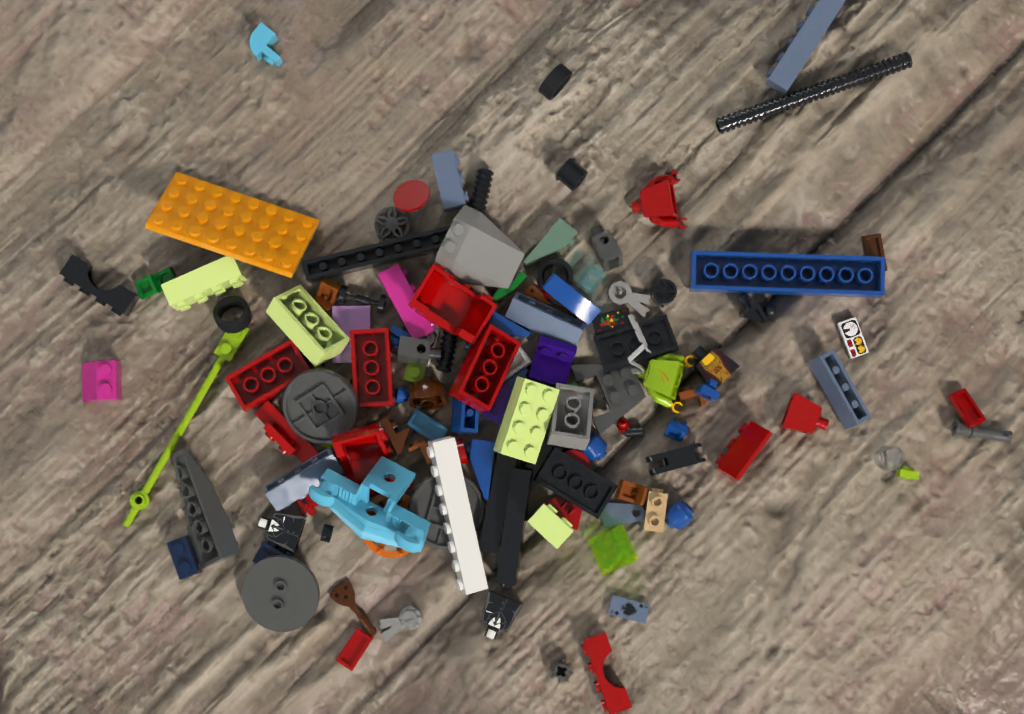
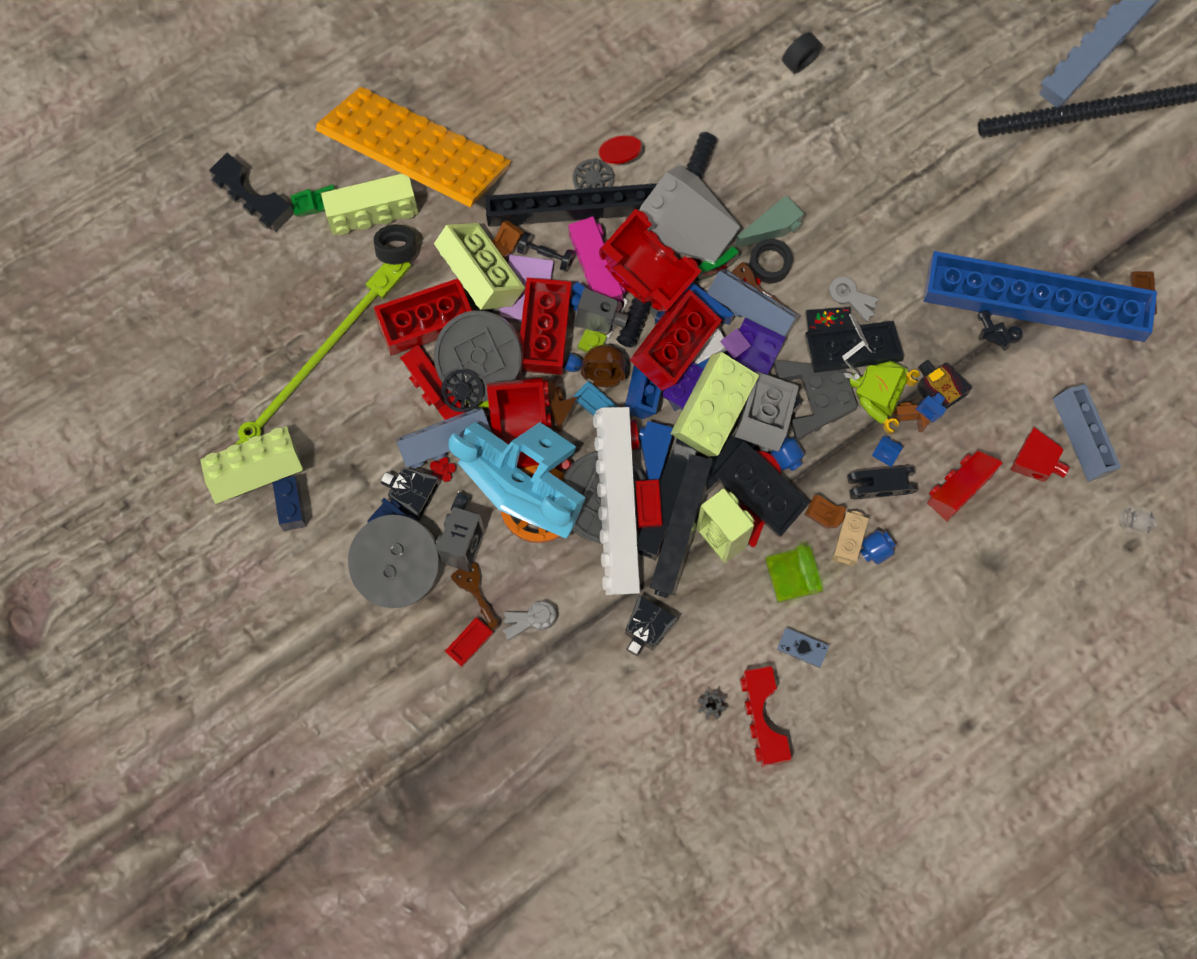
camera: 10 degrees right, 10 degrees down
dark pink slope [82,360,122,402] -> none
dark grey wedge [172,448,241,569] -> none
dark orange bracket [408,439,432,465] -> none
sand blue brick [431,149,469,213] -> none
blue slope [542,273,601,325] -> none
black piece [555,158,588,191] -> none
clear light blue brick [576,264,606,296] -> none
dark grey torso [591,225,623,273] -> none
sand blue piece [600,503,645,527] -> none
arm [617,418,643,437] -> none
red torso [632,171,687,230] -> none
black piece [650,279,677,308] -> none
tile [837,317,869,359] -> none
lime plate [895,466,920,480] -> none
none -> yellowish green brick [200,426,303,504]
none -> dark grey brick [436,507,485,572]
none -> black wheel [441,369,483,412]
none -> red tile [636,480,662,528]
none -> medium lavender tile [720,328,751,359]

